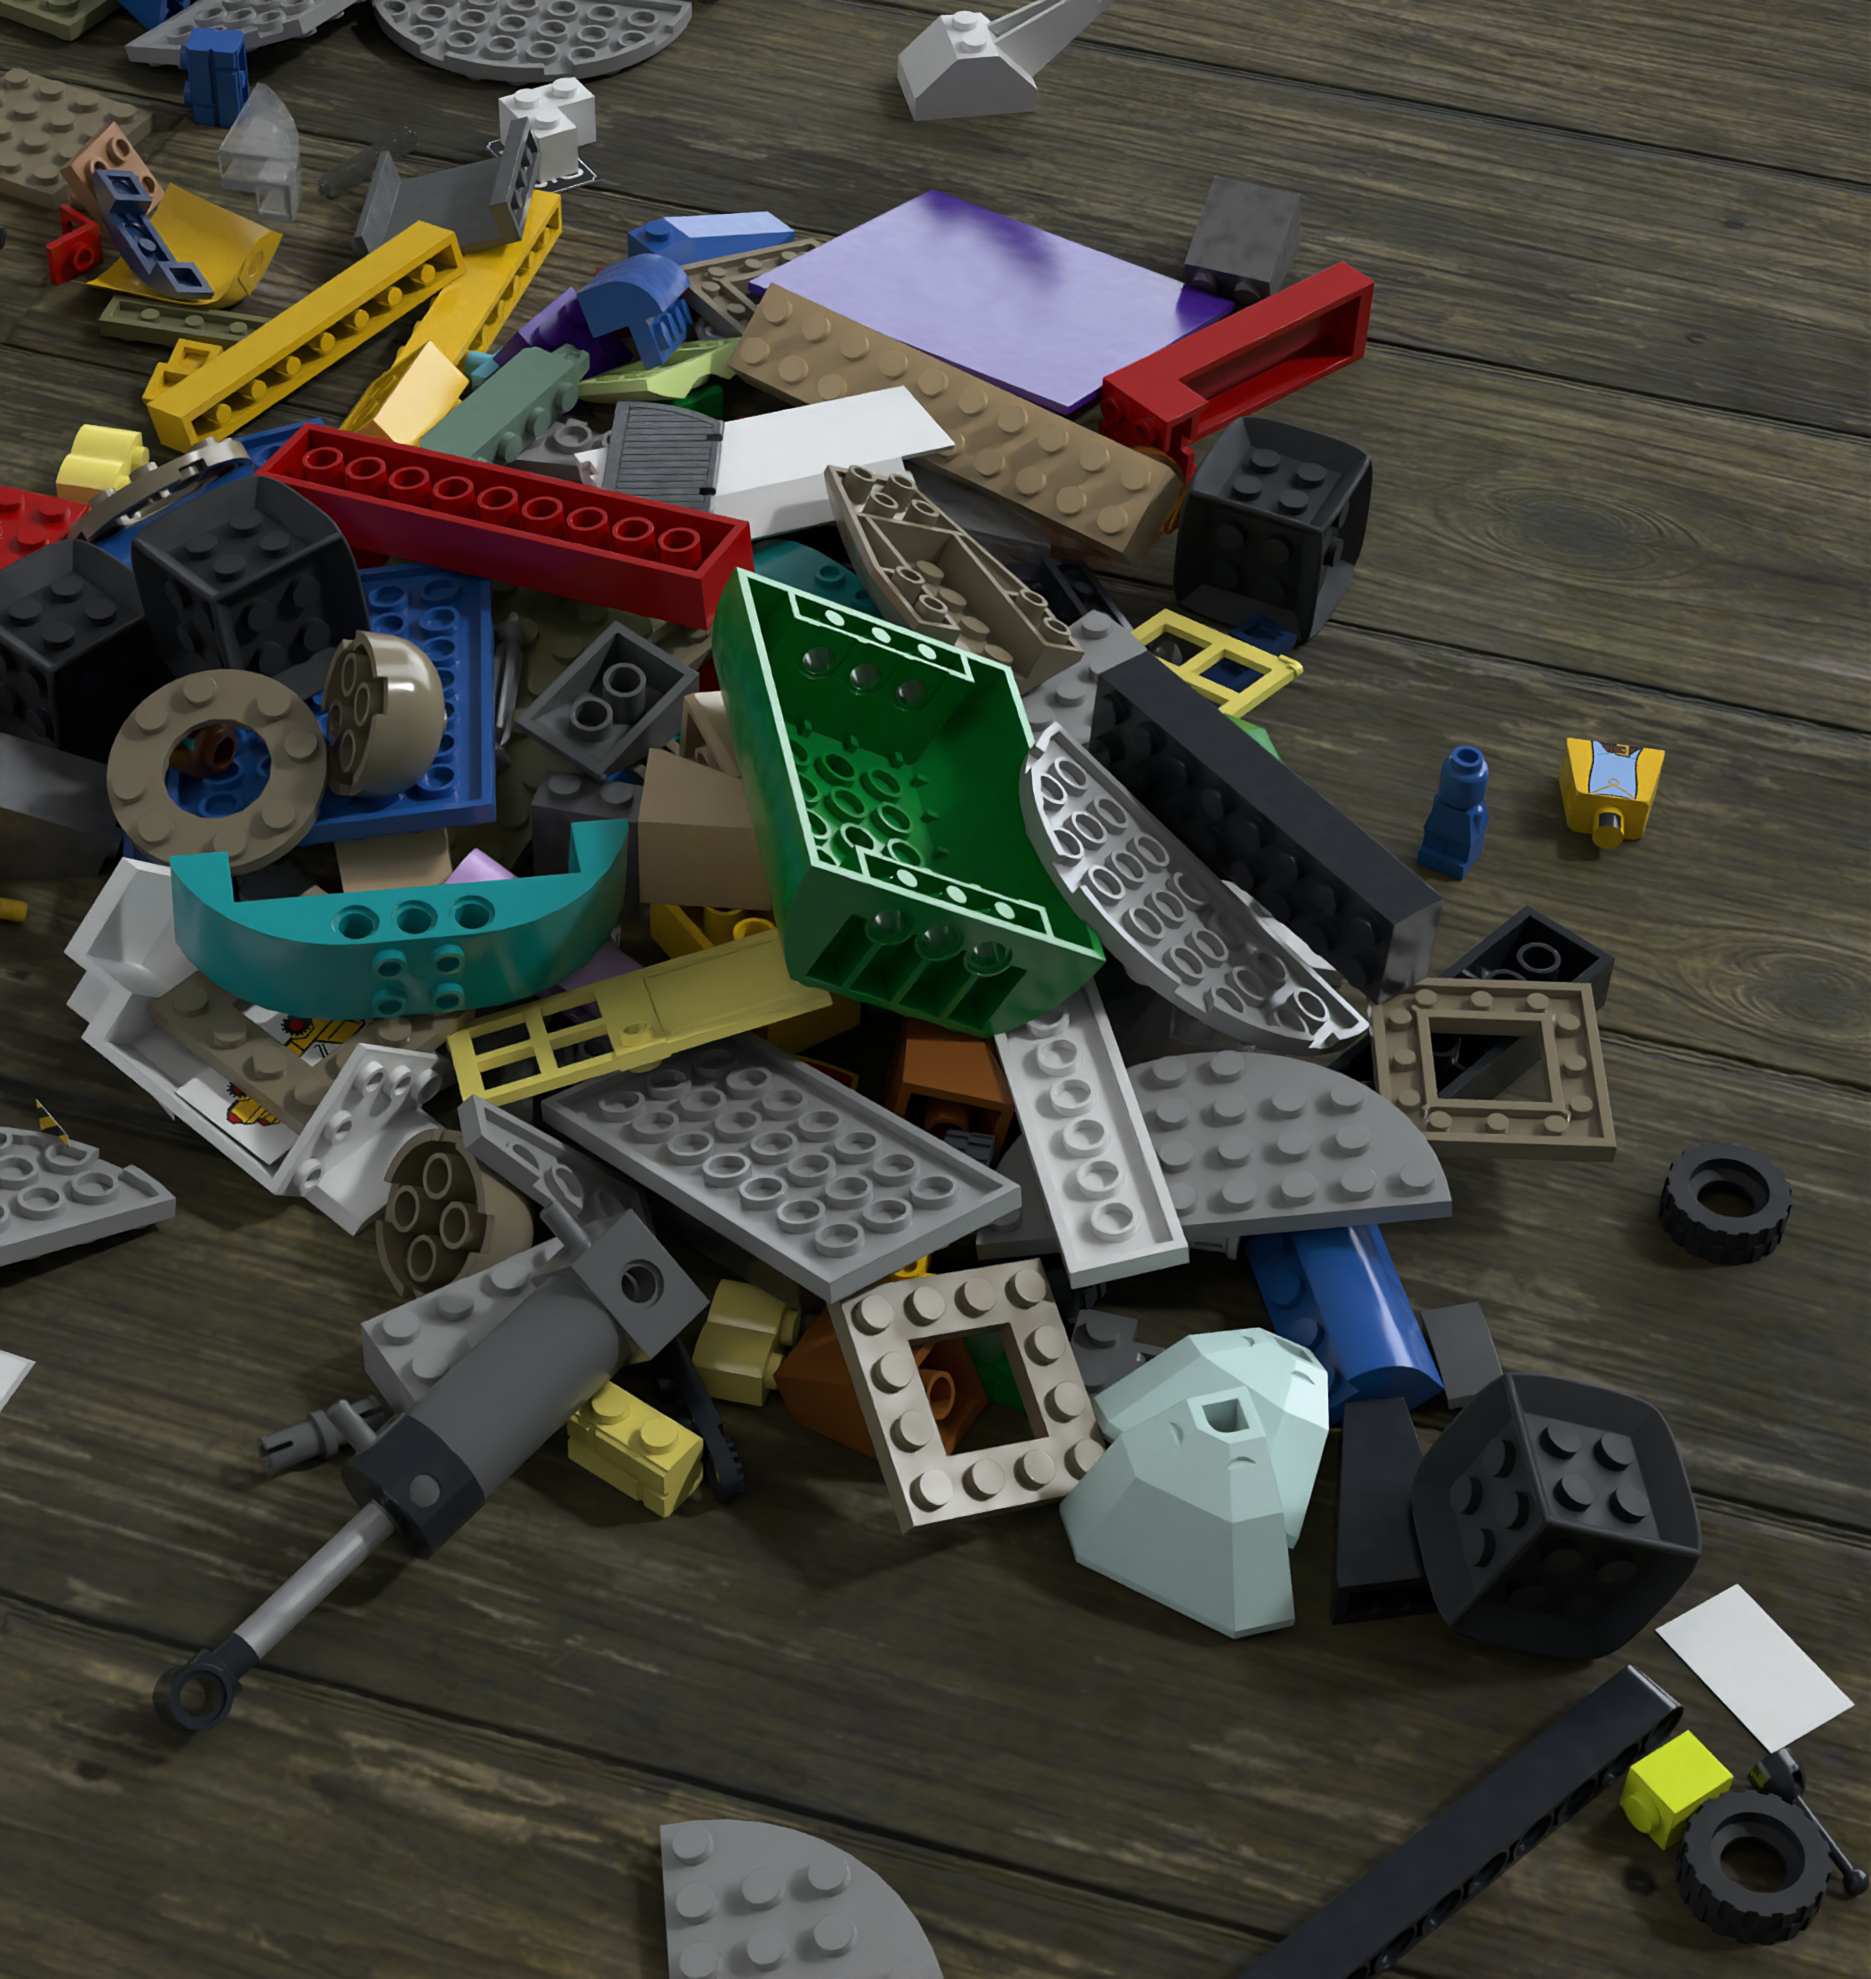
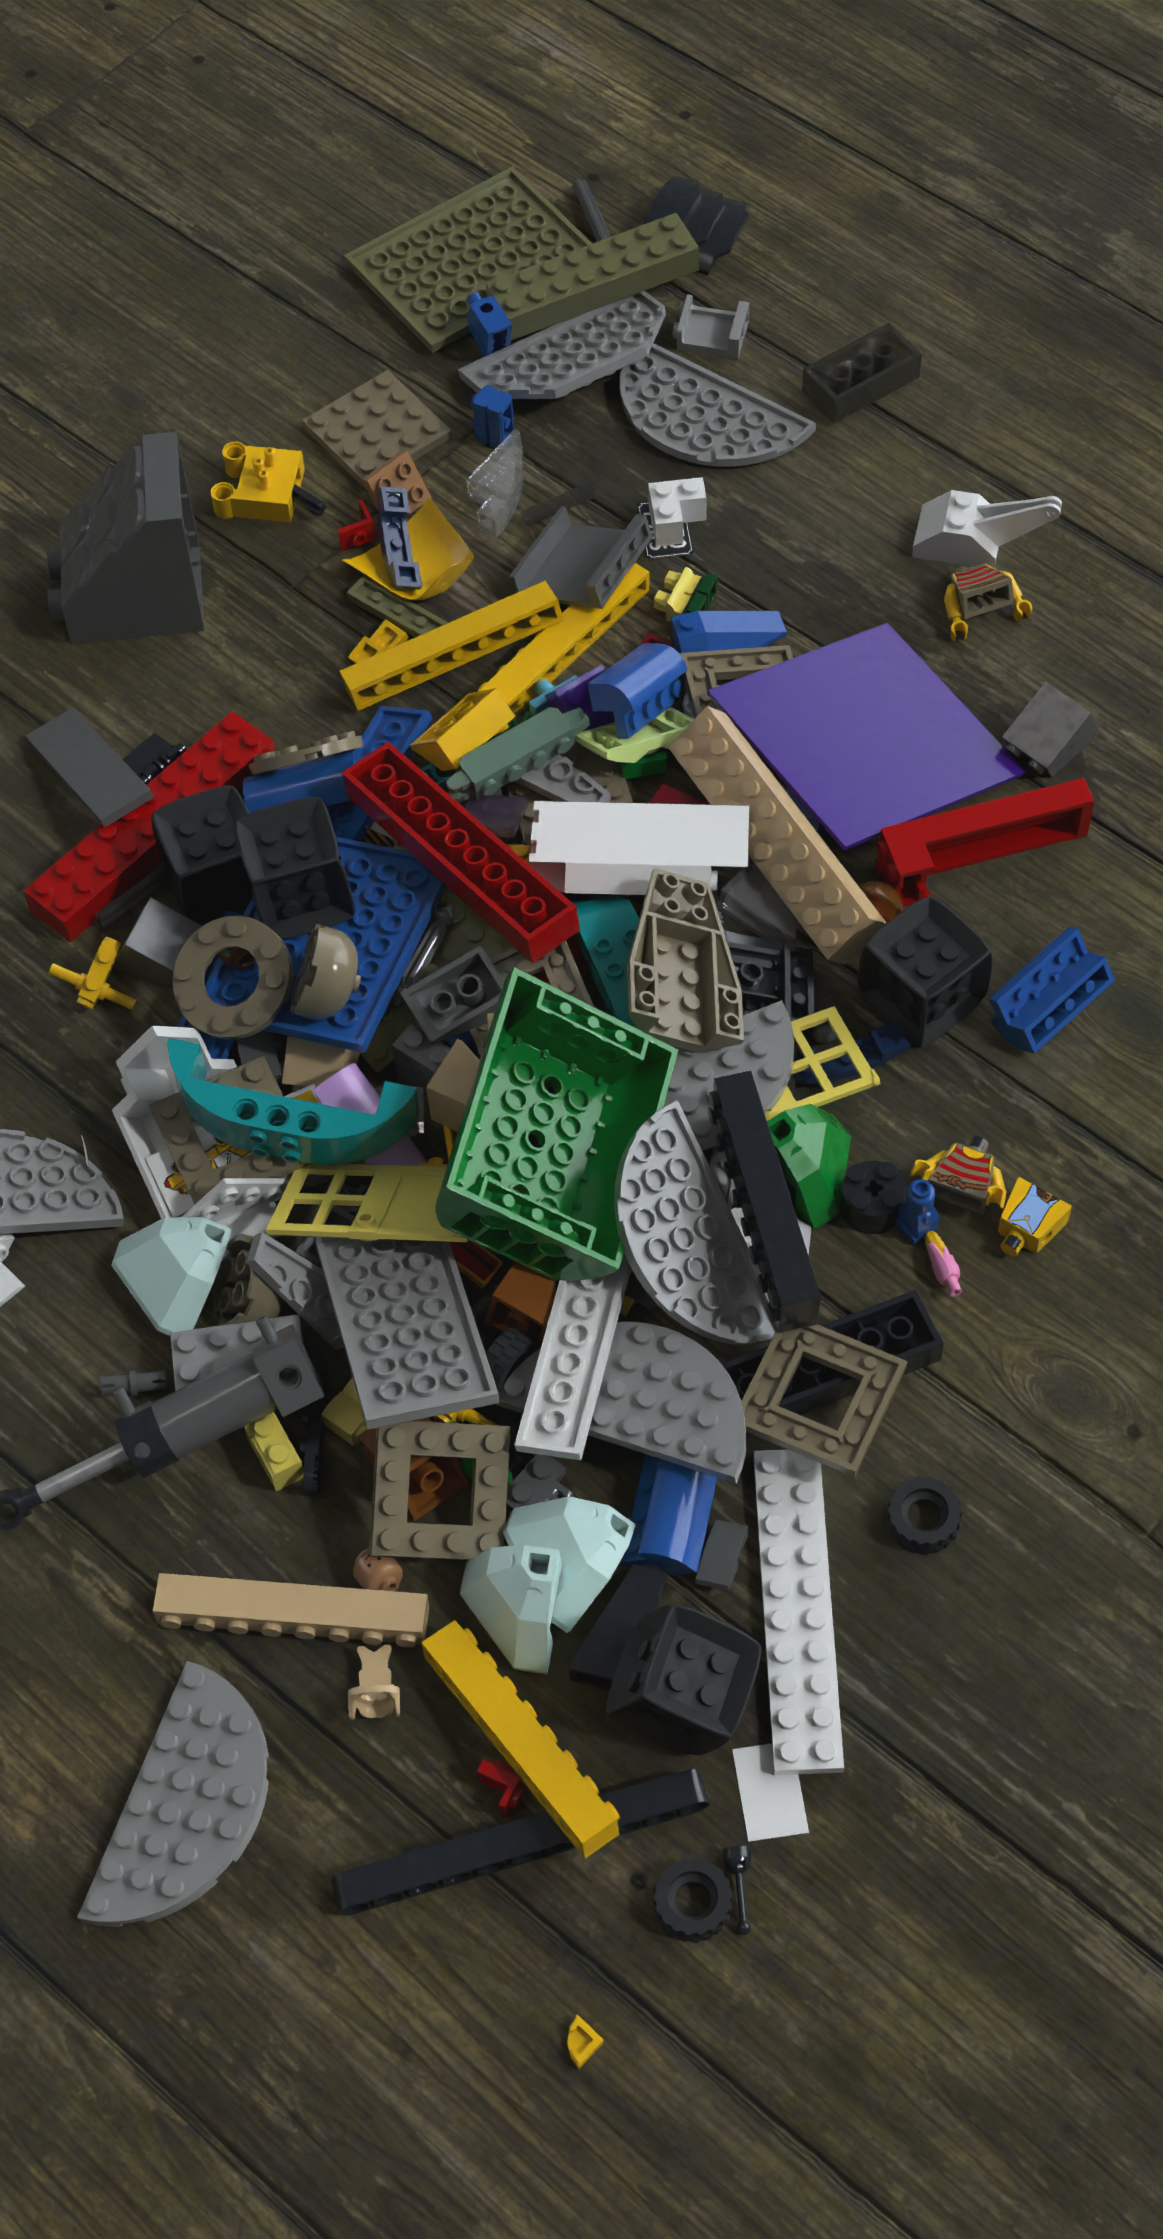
camera: 30 degrees right, 15 degrees up
light yellow brick [56,424,149,511] -> none
black piece [602,401,725,514] -> none
neon yellow brick [1619,1730,1734,1851] -> none
none -> light aqua brick [111,1217,232,1336]
none -> tan brick [153,1573,429,1648]
none -> tan hair [348,1645,400,1720]
none -> medium nougat head [353,1548,403,1592]
none -> yellow brick [421,1620,620,1859]
none -> red bracket [477,1759,525,1817]
none -> light yellow hips [654,567,717,622]
none -> white plate [753,1449,844,1775]
none -> black brick [840,1161,906,1234]
none -> torso [909,1136,1007,1215]
none -> bright pink piece [924,1231,962,1297]
none -> torso [944,563,1032,642]
none -> blue brick [989,926,1115,1054]

